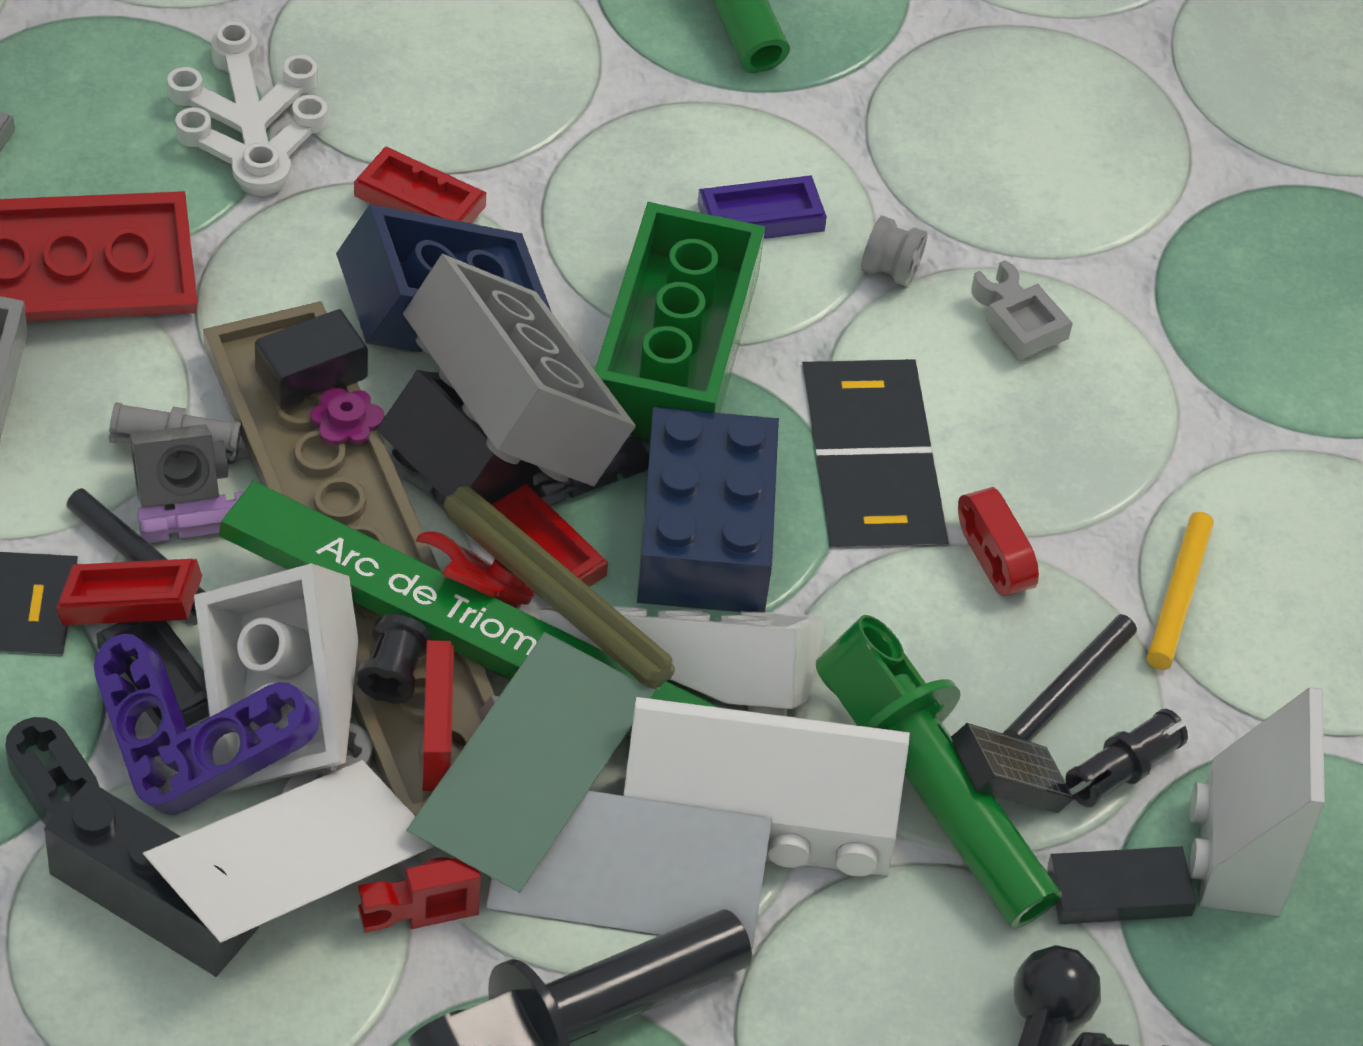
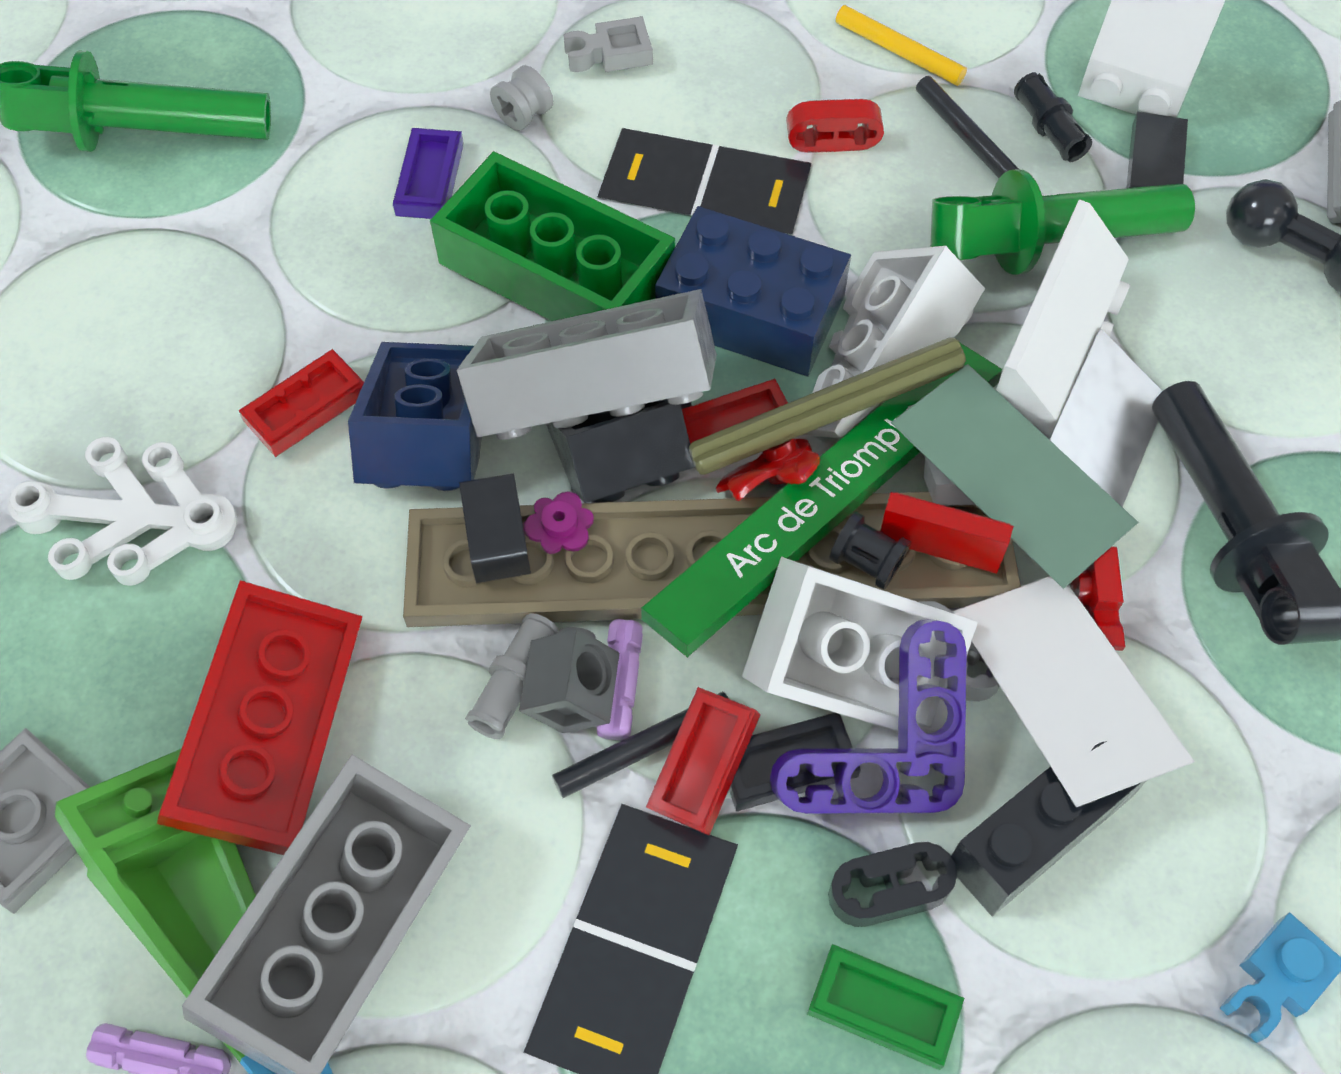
camera: 65 degrees left, 10 degrees up
black tile [951,723,1074,813] -> none

